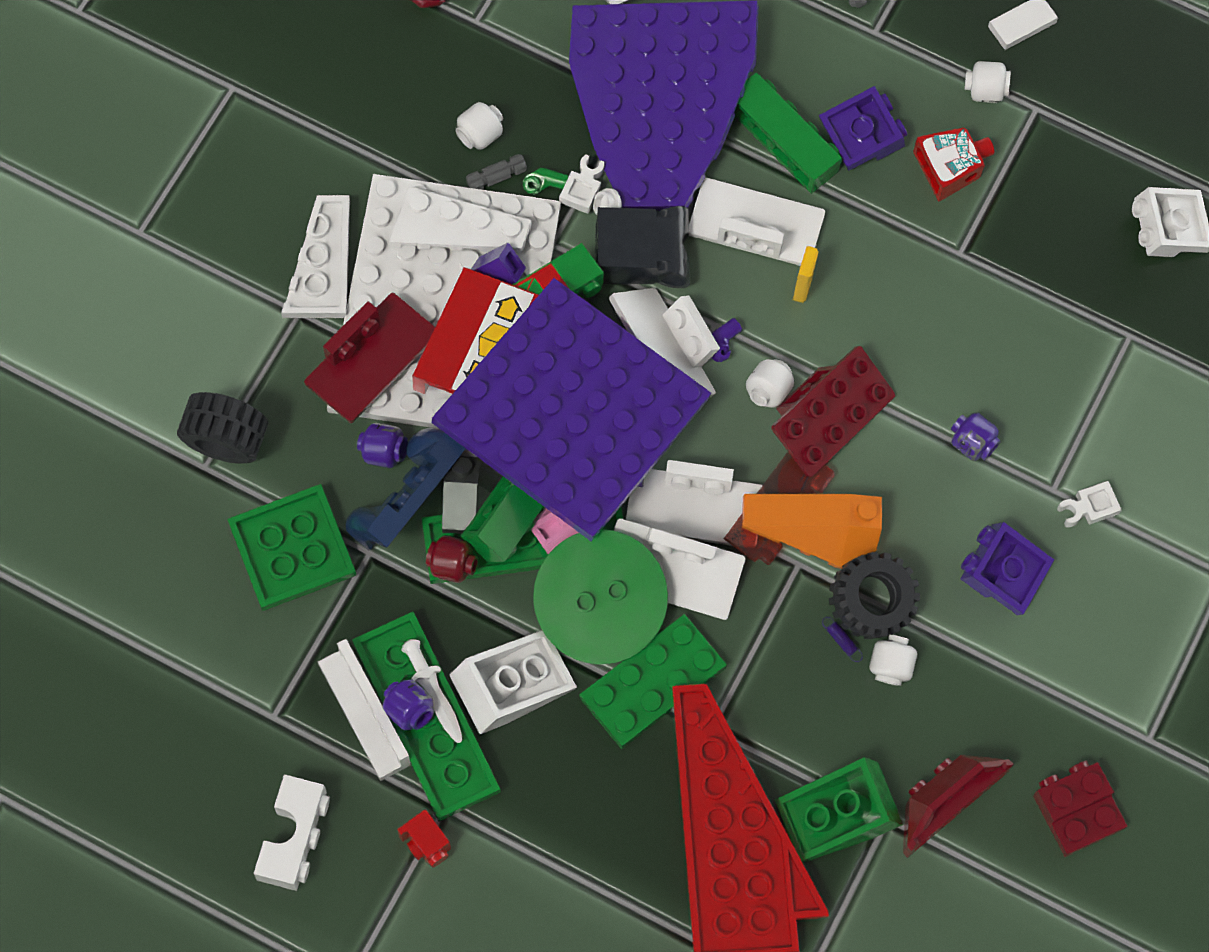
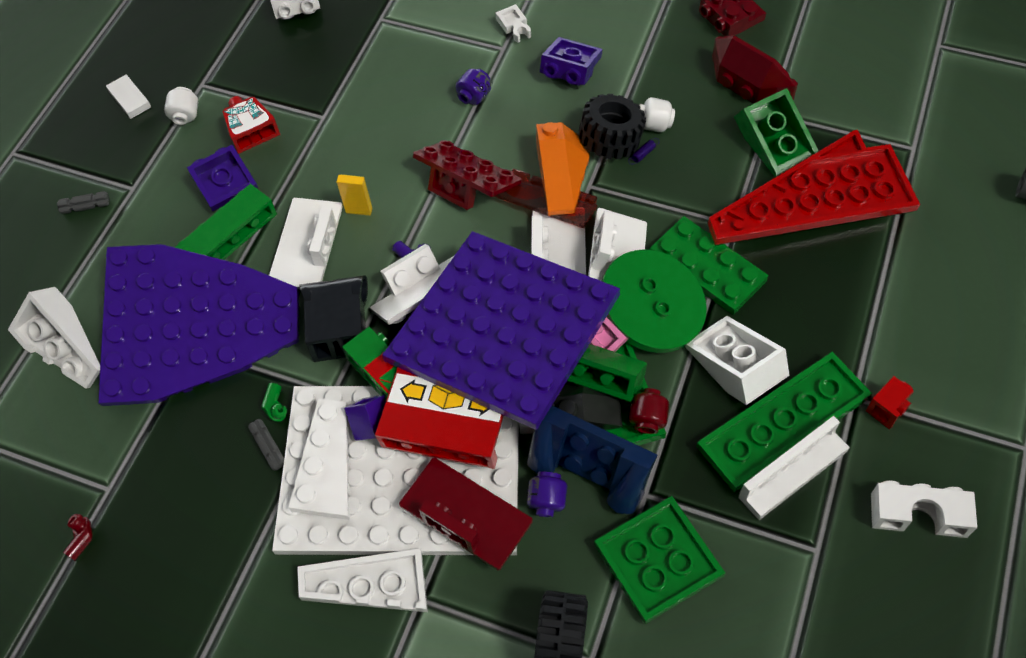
camera: 90 degrees left, 10 degrees down
dark purple head [383,679,434,730] -> none
white sword [401,639,462,743] -> none
white head [455,102,503,150] -> none
white plate [559,155,604,214] -> none
white plate [593,188,622,215] -> none
white head [746,359,794,408] -> none

